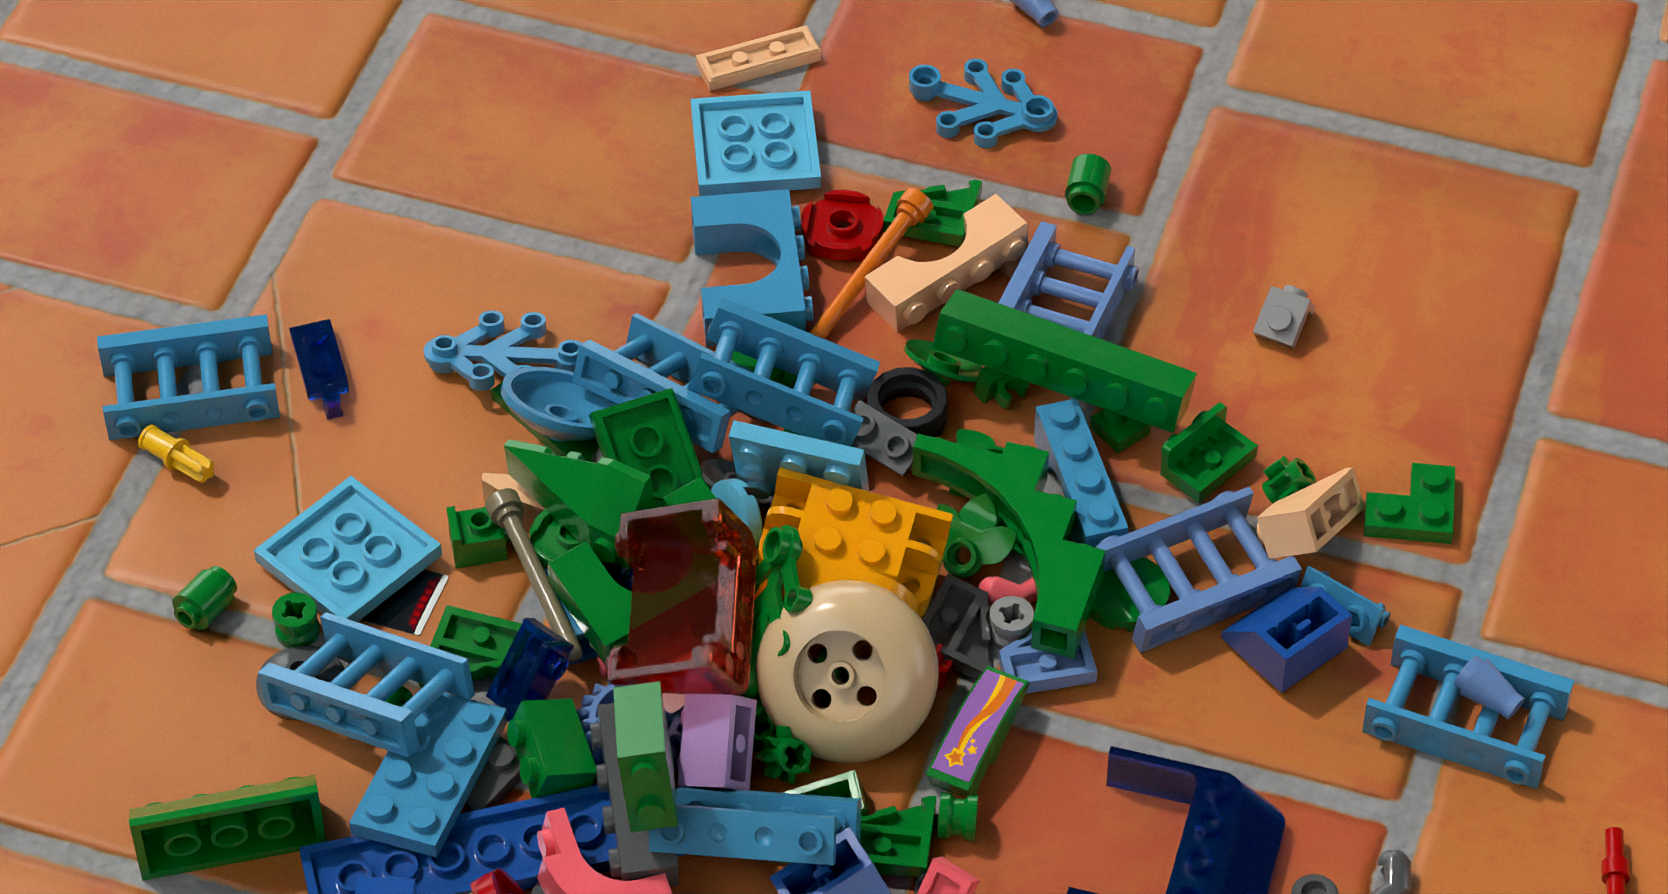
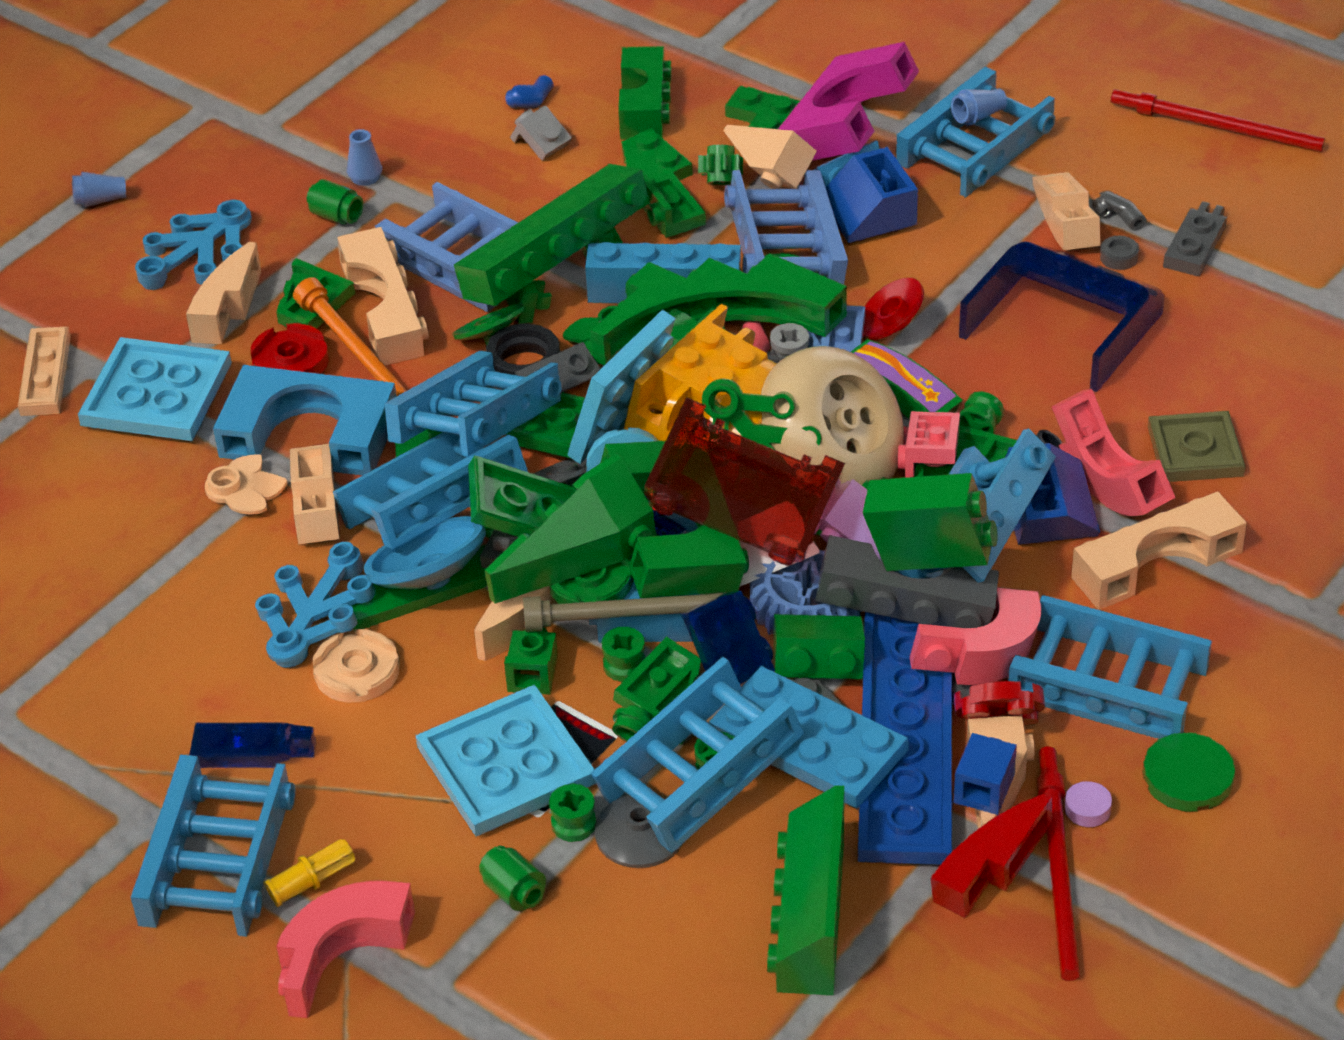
camera: 70 degrees left, 5 degrees down
none -> light nougat slope [186,242,261,344]
none -> light nougat plate [205,454,287,515]
none -> coral arch [276,881,415,1018]
none -> light nougat slope [290,444,340,545]
none -> light nougat tile [313,629,400,703]
none -> medium blue cone [347,130,383,186]
none -> blue arm [505,75,554,109]
none -> green wheel [601,626,645,682]
none -> green plate [612,705,651,742]
none -> green arch [618,46,672,139]
none -> green wing [621,128,693,180]
none -> dark pink arch [778,42,919,160]
none -> red dish [863,278,924,340]
none -> coral bracket [898,411,960,478]
none -> light nougat slope [1032,172,1100,250]

